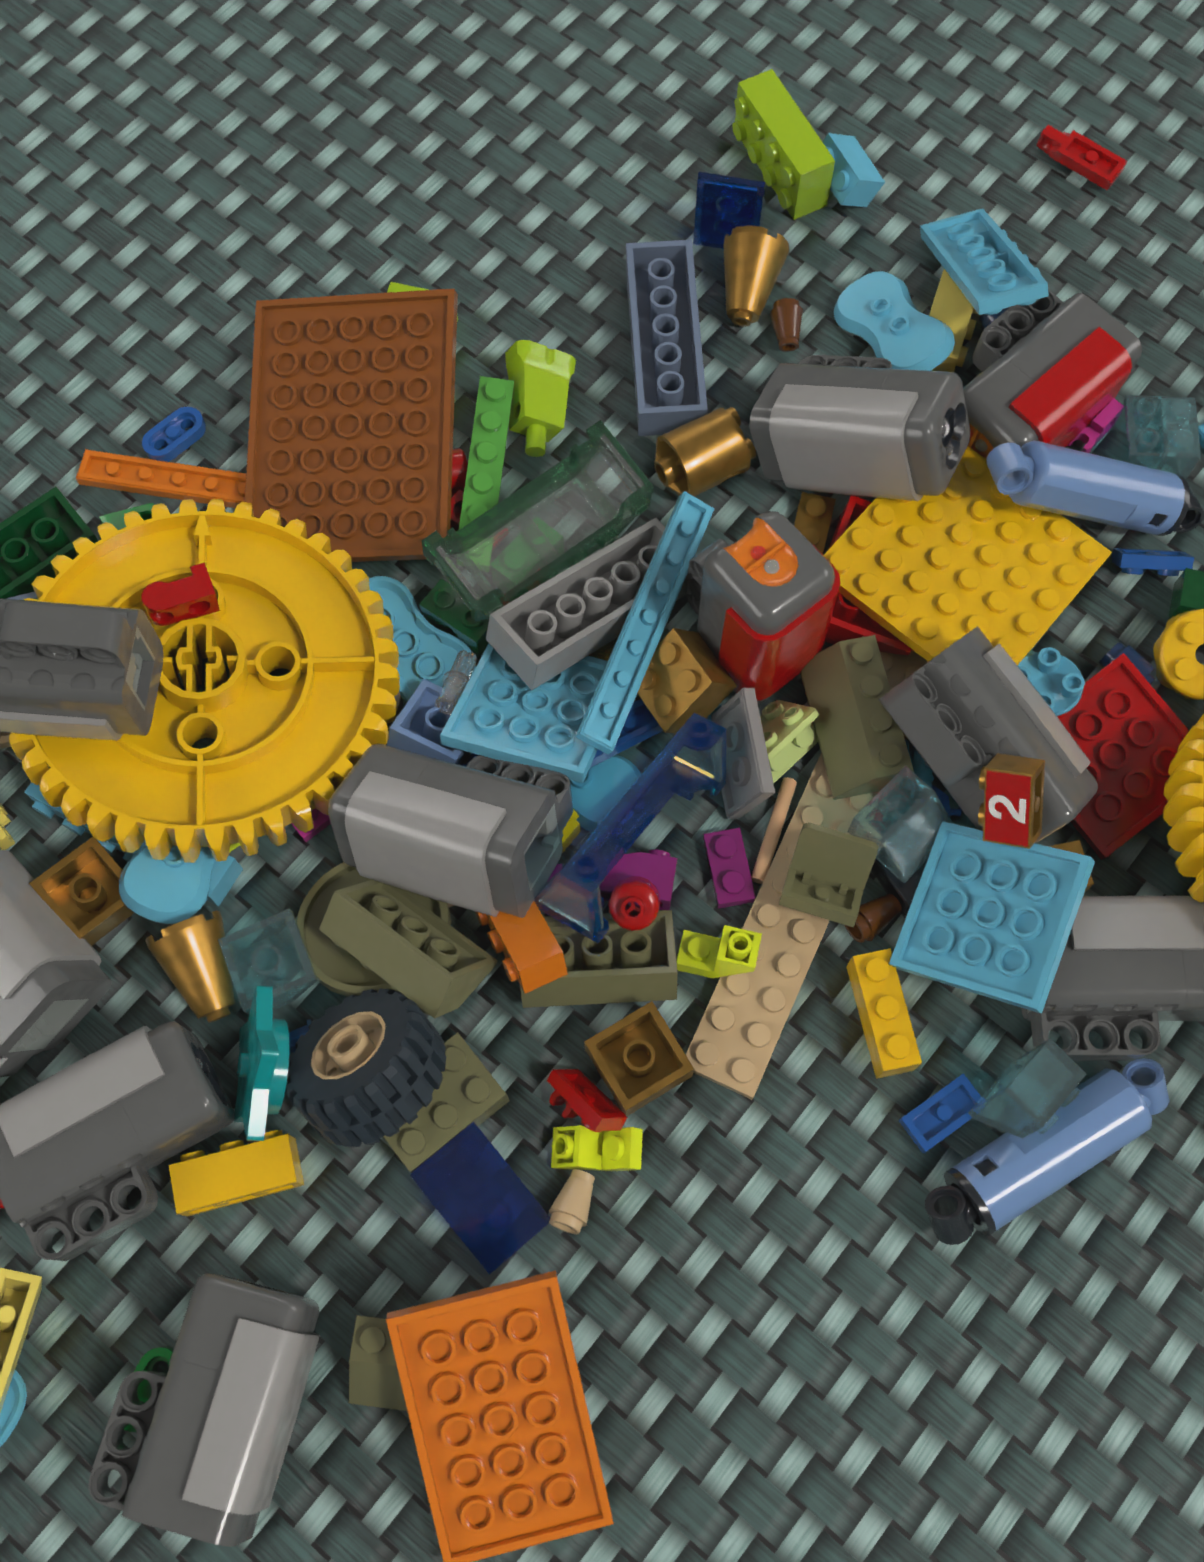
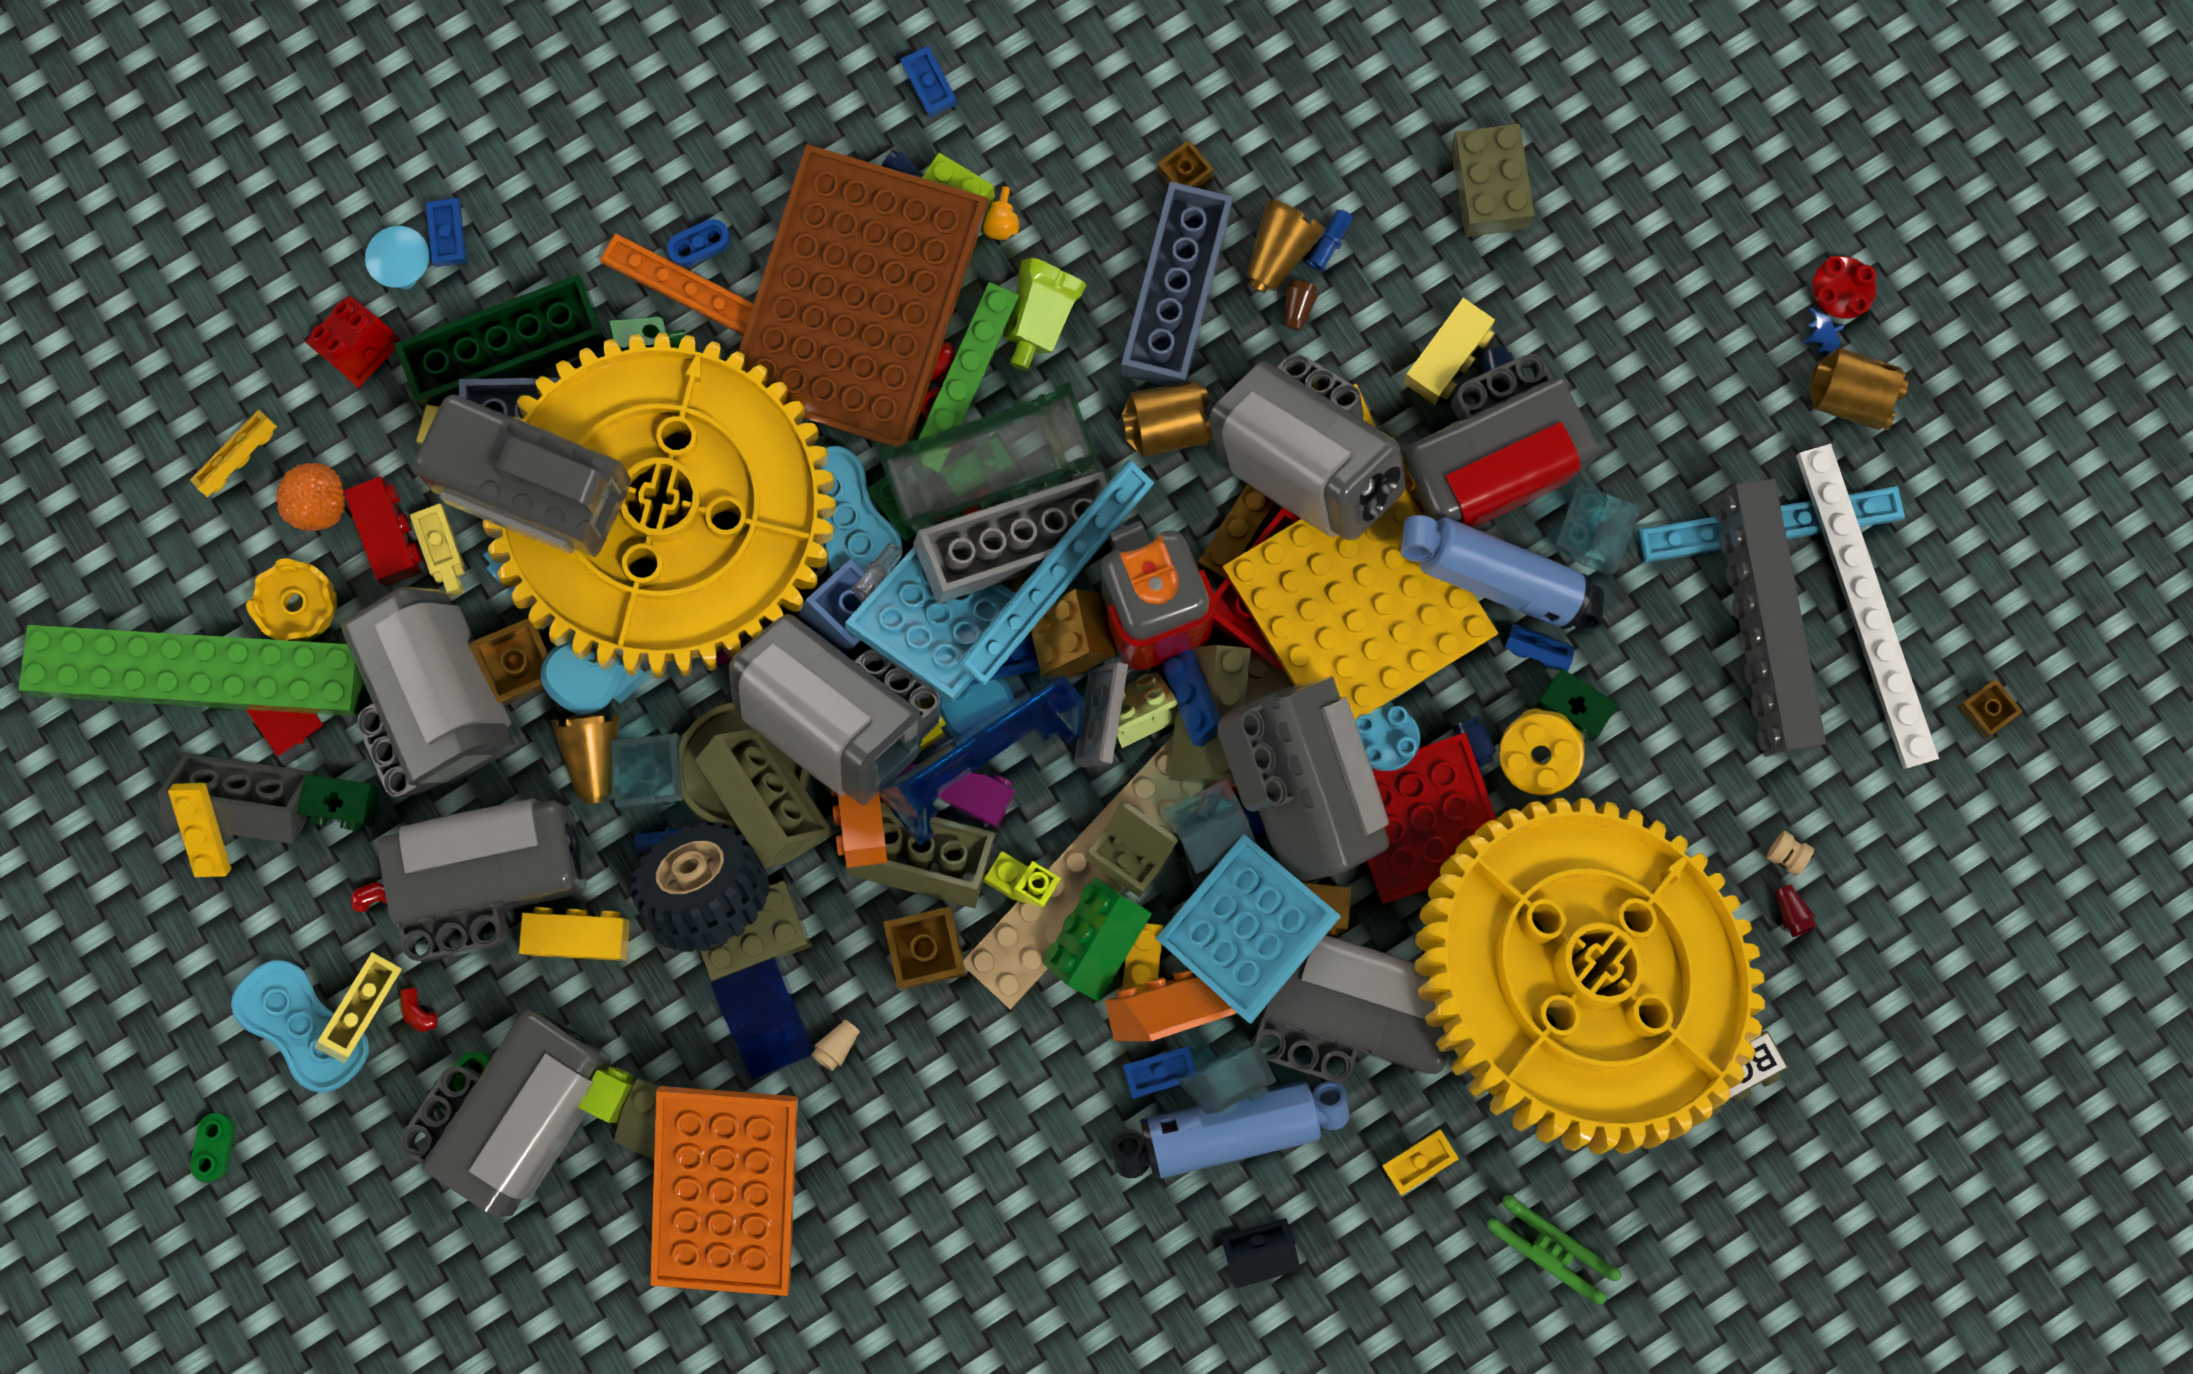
camera: 20 degrees right, 10 degrees up
red leg [141,562,220,626] -> none
teal plate [234,985,289,1141] -> none
red plate [547,1069,628,1133] -> none
neon yellow slope [551,1125,643,1171] -> none
red head [609,876,660,931] -> none
clear blue slope [693,172,766,249] -> none
magenta plate [703,828,756,909] -> none
lime brick [732,69,835,220] -> none
light nougat bar [751,777,797,884] -> none
medium azure brick [822,133,885,207] -> none
medium azure plate [834,271,955,371] -> none
reddish brown cone [845,893,902,943] -> none
medium azure plate [920,208,1049,315] -> none
brick [978,753,1045,849] -> none
red hinge [1036,125,1127,191] -> none
dark pink plate [1067,398,1125,453] -> none
none -> red arm [400,988,438,1032]
none -> lime brick [578,1066,635,1123]
none -> blue plate [900,46,957,118]
none -> light orange piece [983,186,1019,240]
none -> green brick [1042,876,1152,1002]
none -> orange slope [1105,969,1237,1041]
none -> pearl gold piece [1157,140,1214,188]
none -> blue plate [1161,650,1221,747]
none -> black panel [1220,1218,1300,1288]
none -> blue axle [1306,209,1353,272]
none -> olive brick [1451,124,1535,237]

